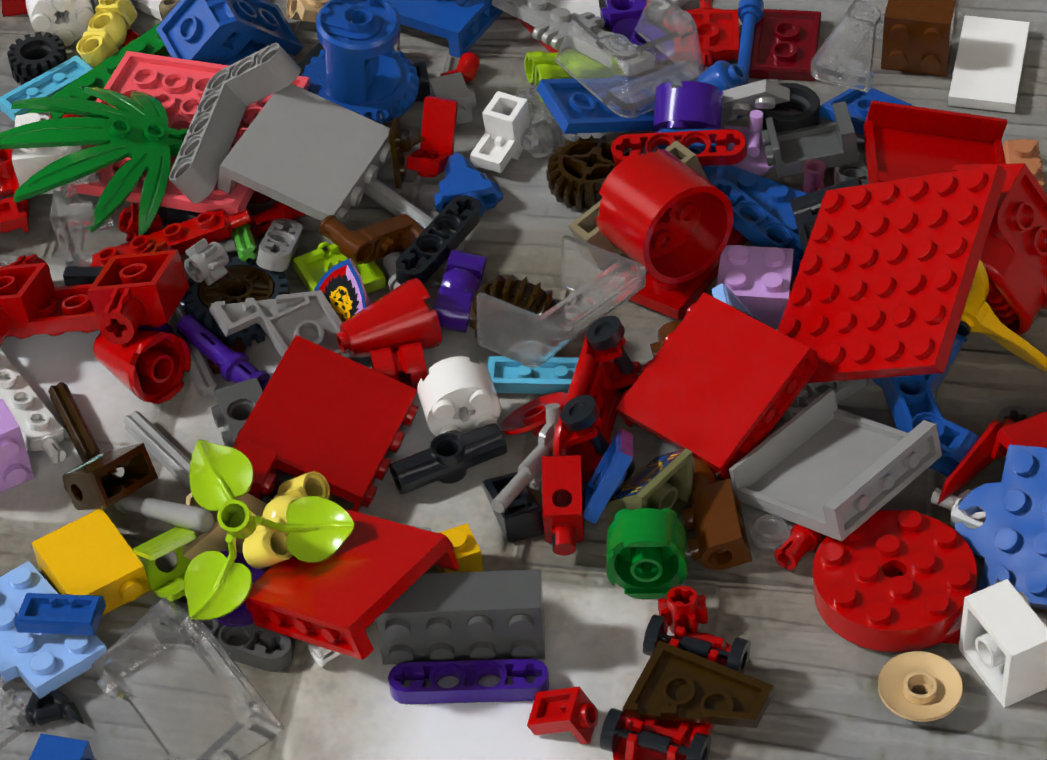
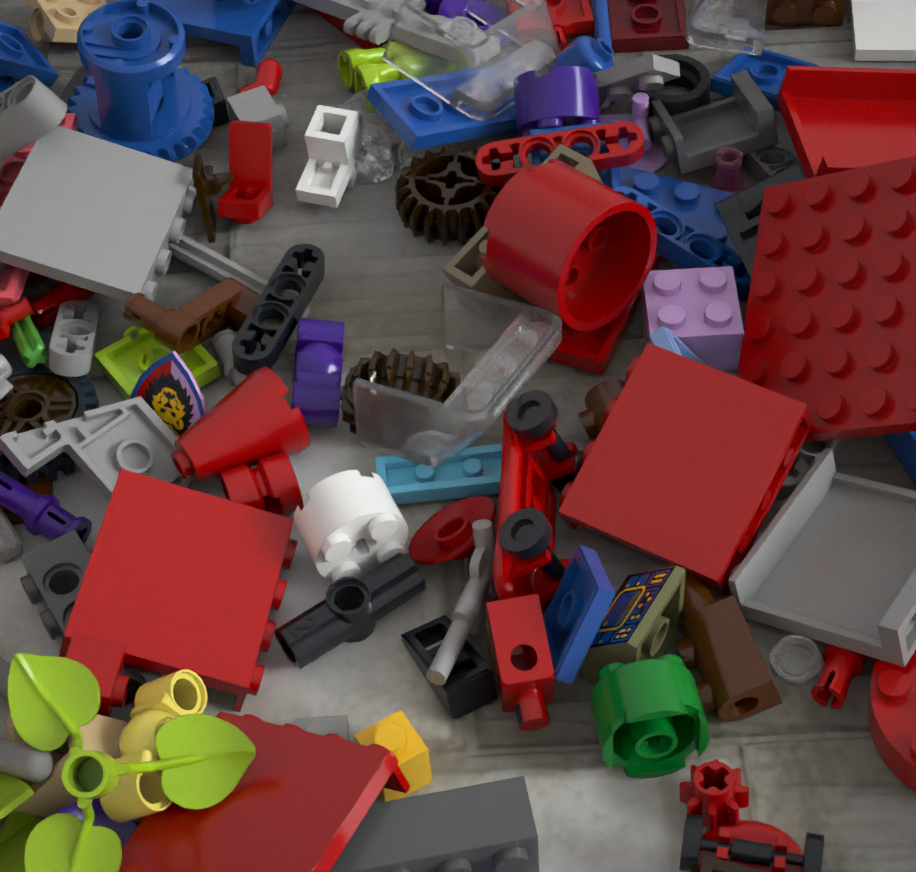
camera: 10 degrees left, 5 degrees up
blue rock [434,152,503,217] -> none

